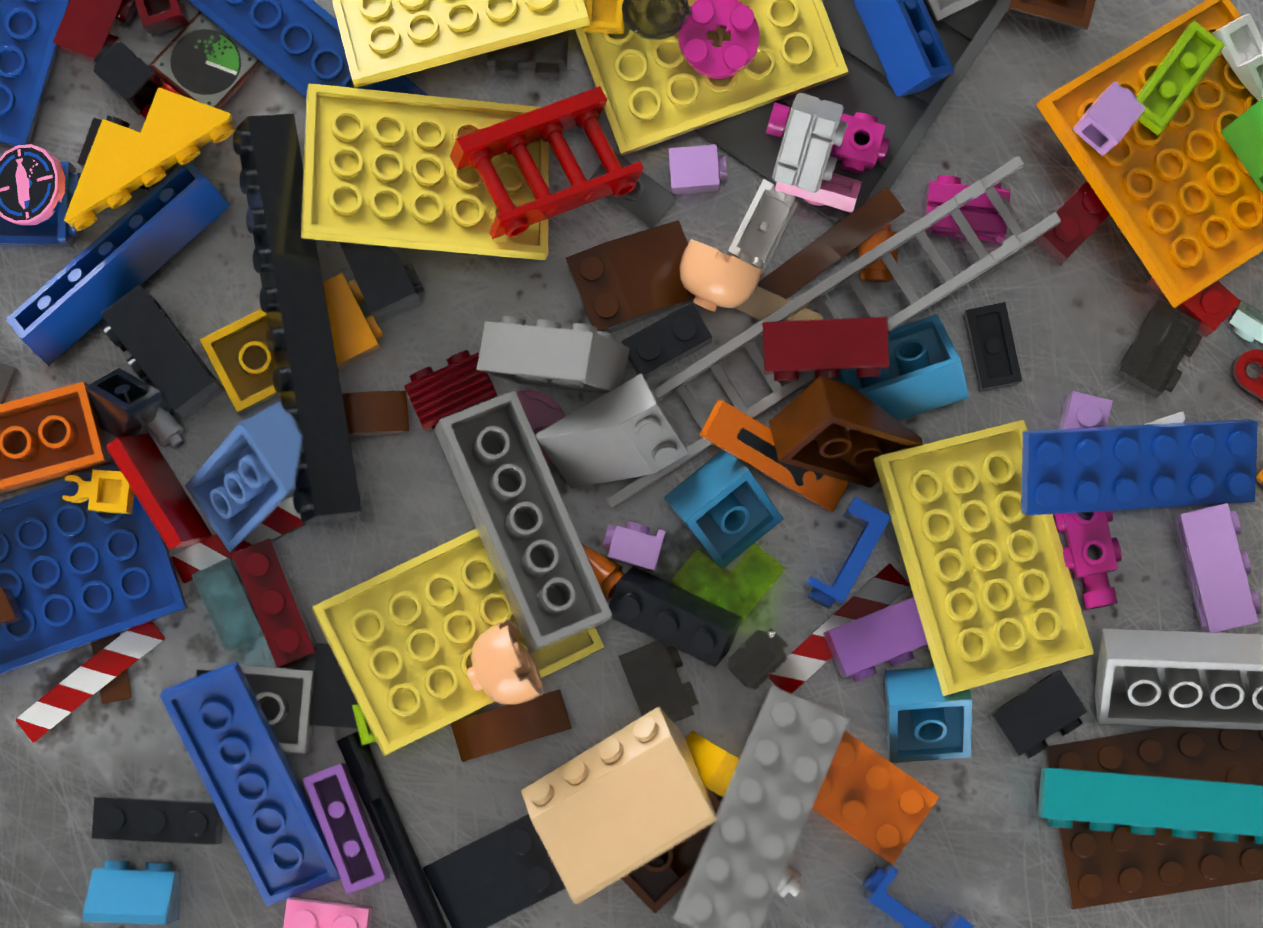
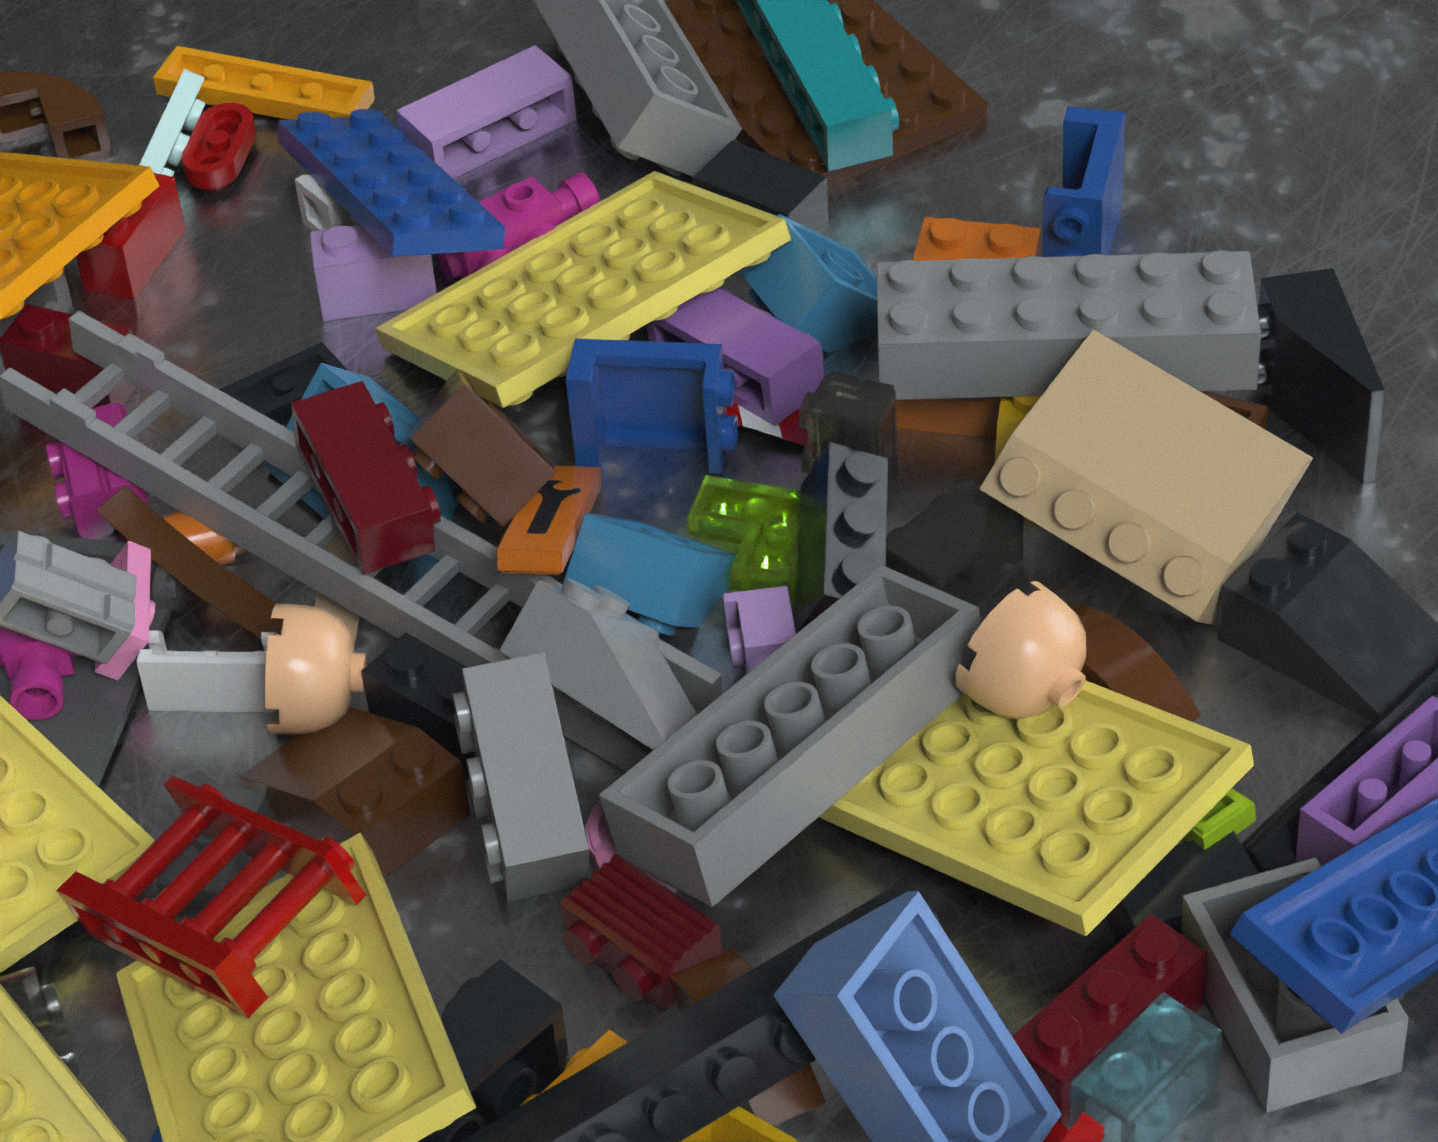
camera: 115 degrees left, 40 degrees down
lavender brick [668,144,727,195] -> none
clear smoke brick [1115,300,1202,397] -> none

